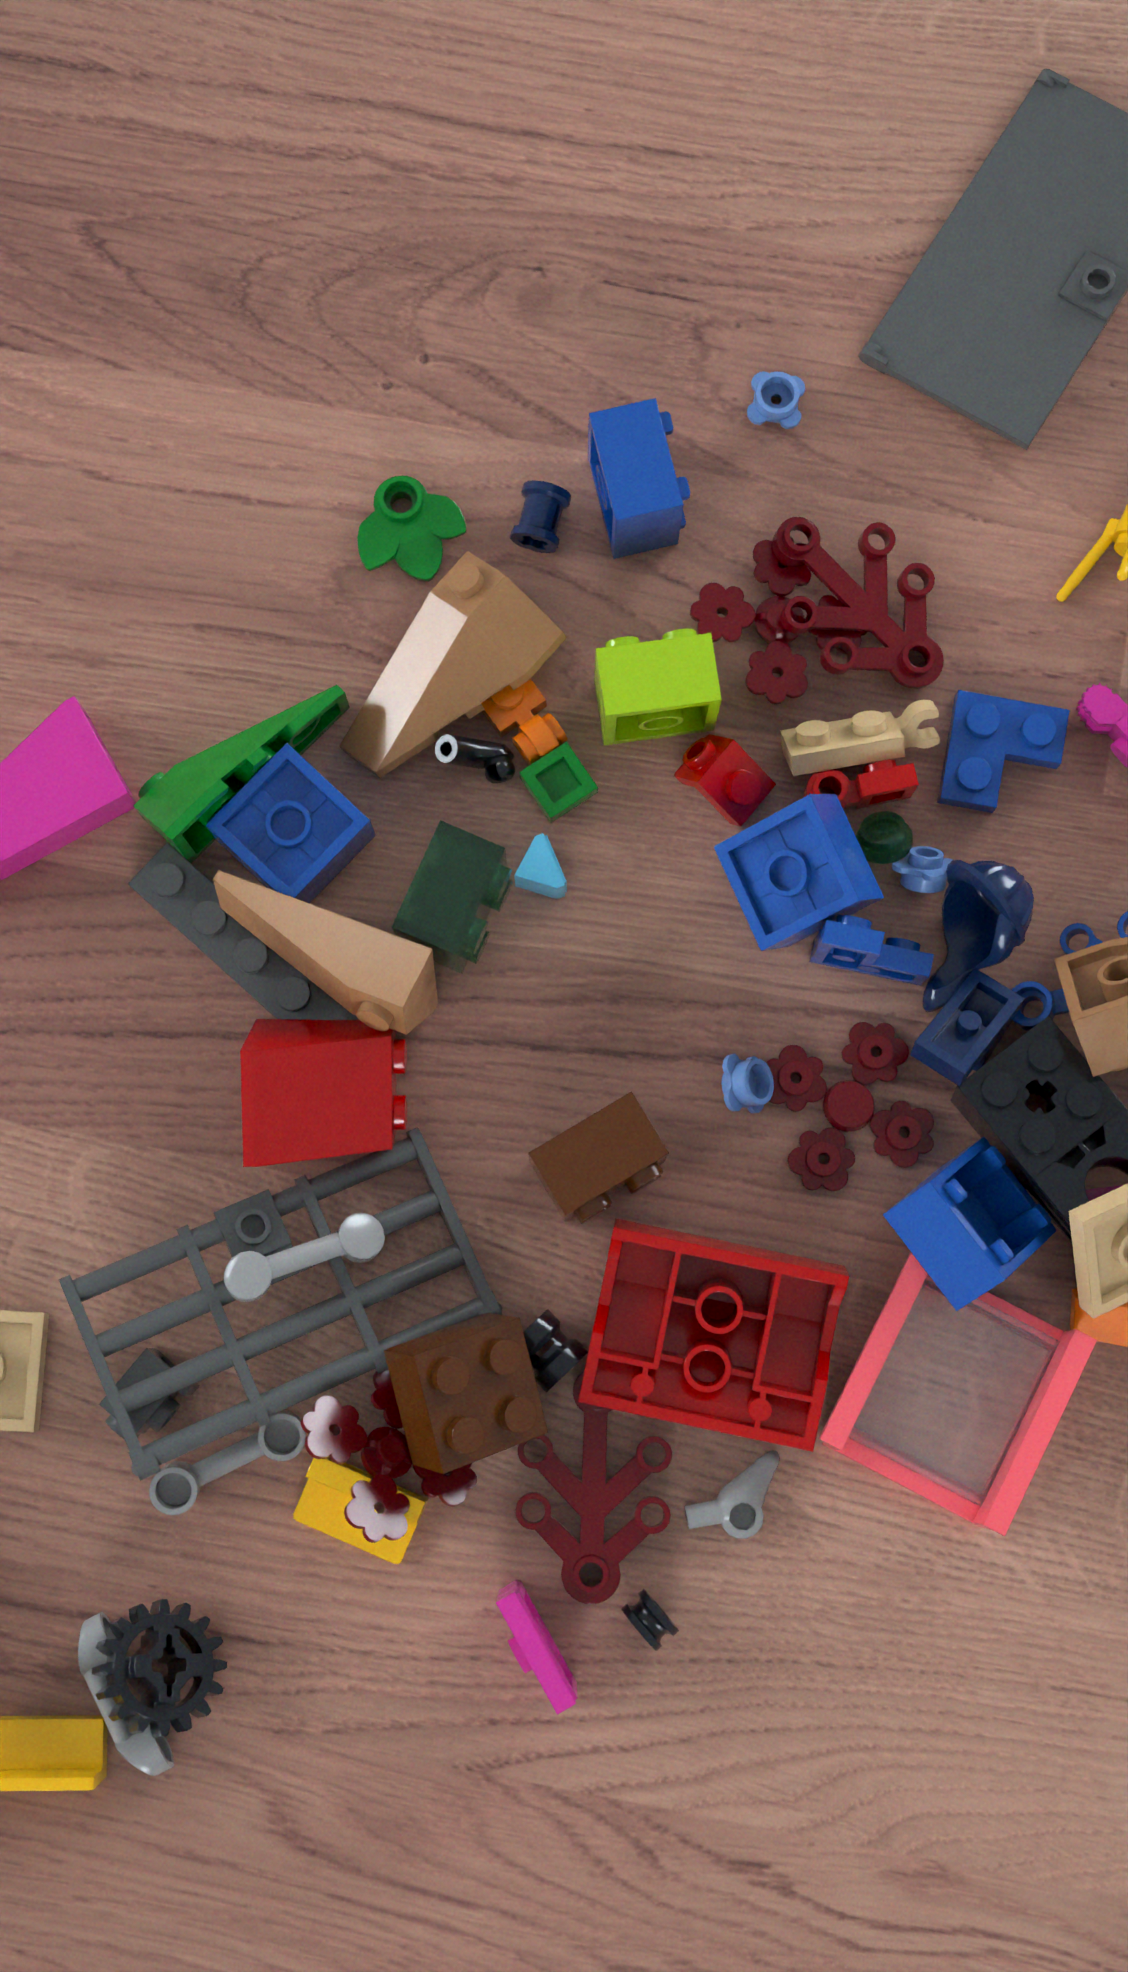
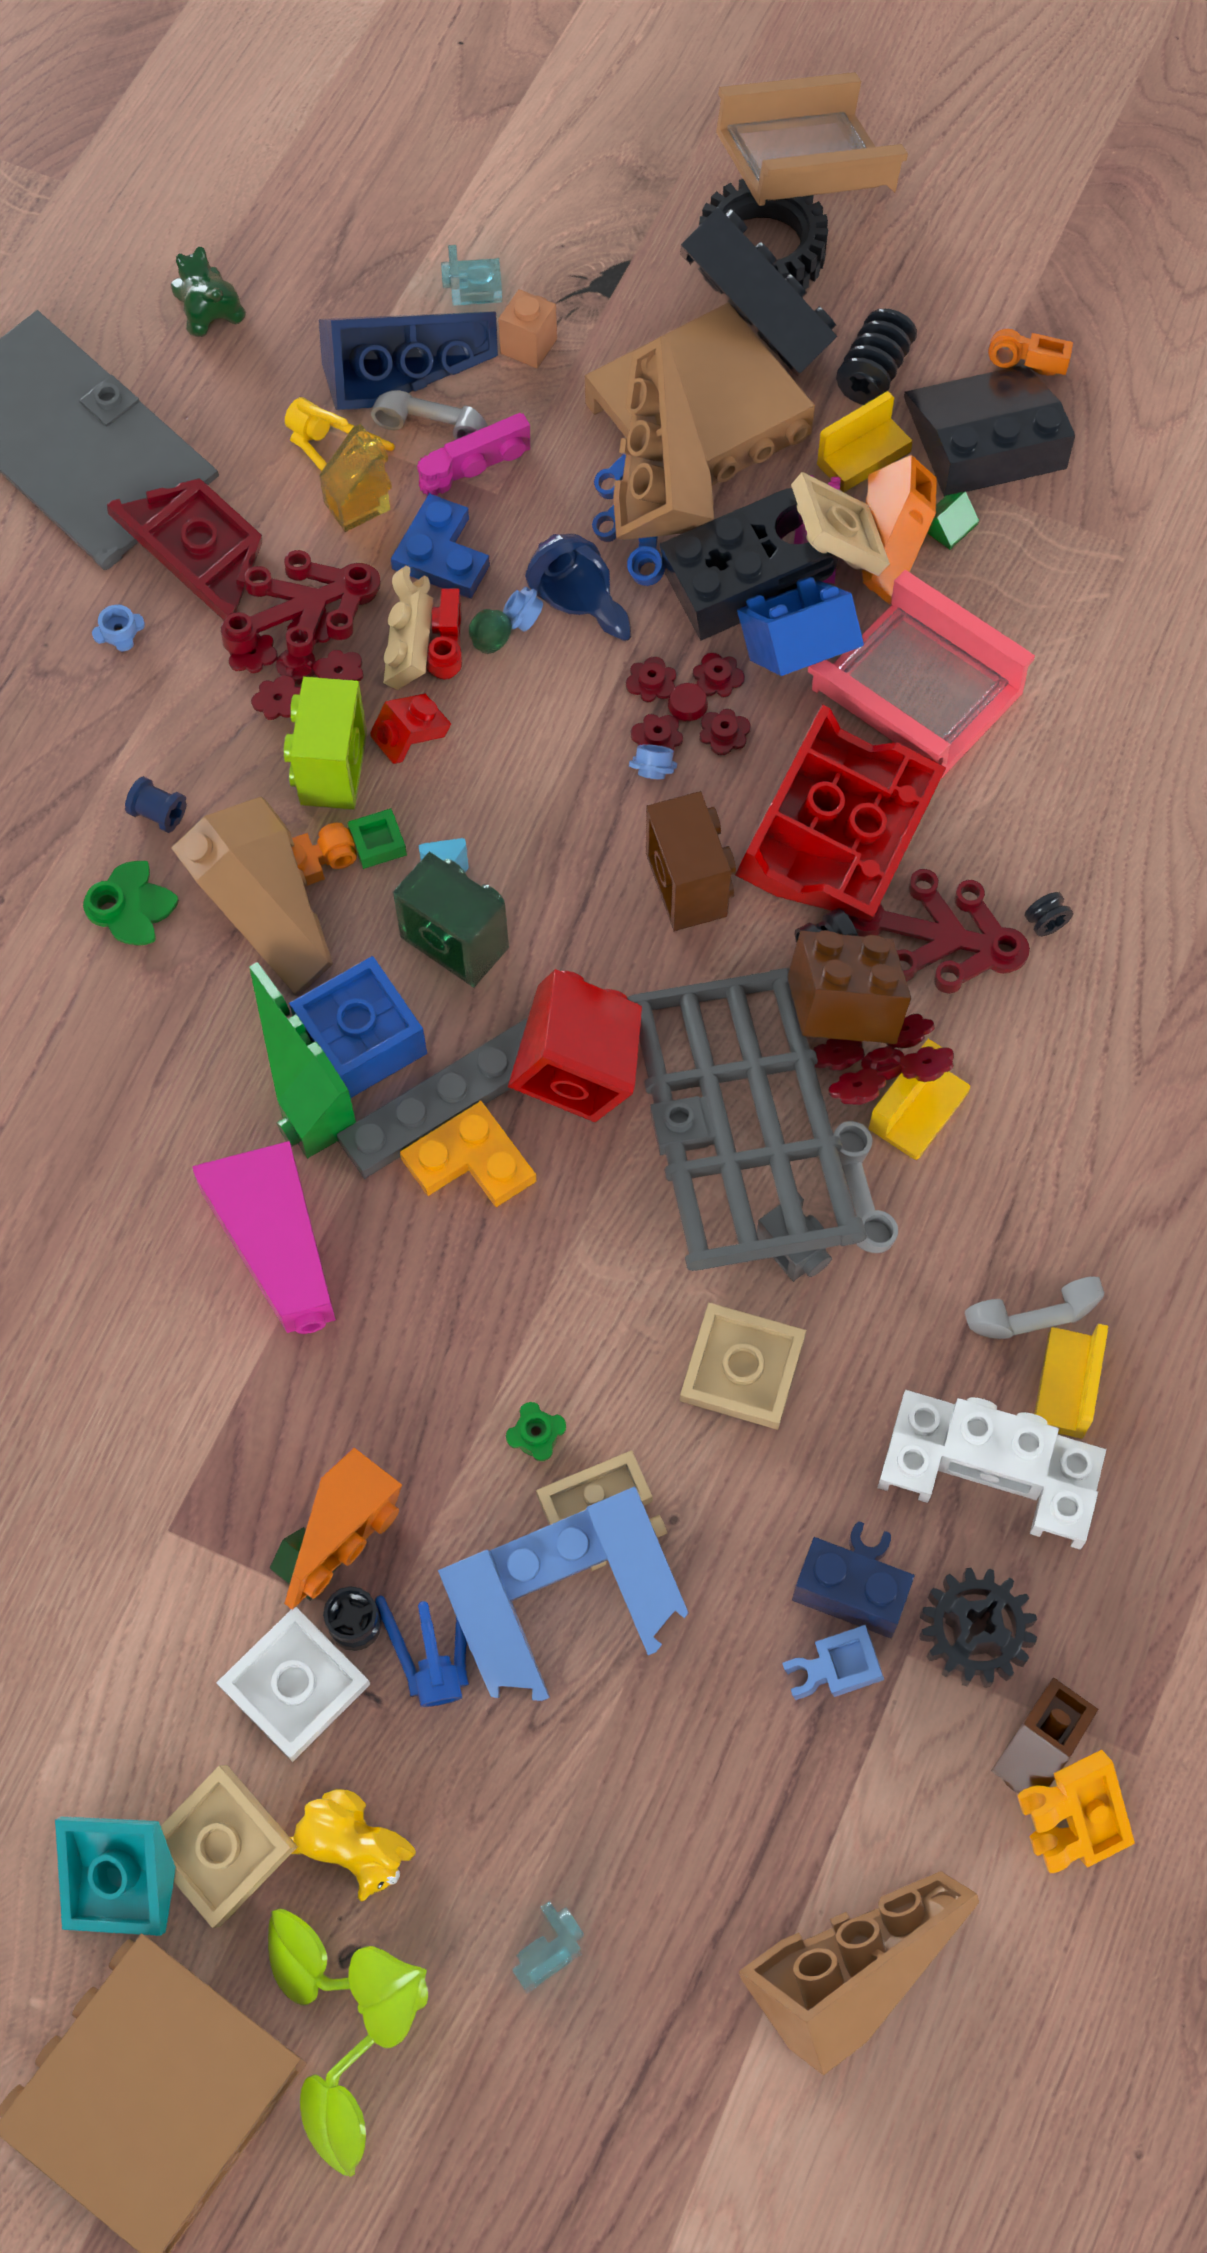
camera: 75 degrees left, 15 degrees down
black gear [92,1599,227,1738] -> none
medium nougat wedge [213,870,438,1035] -> none
light grey bar [223,1213,385,1302] -> none
black arm [435,734,515,783] -> none
dark pink plate [496,1580,578,1715] -> none
blue container [588,398,691,559] -> none
light grey animal [684,1450,780,1539] -> none
blue container [714,794,884,951] -> none
blue plate [809,915,934,986] -> none
dark blue slope [910,968,1025,1087] -> none
none -> dark red wing [107,478,262,621]
none -> clear yellow slope [319,424,392,532]
none -> light orange plate [400,1101,537,1207]

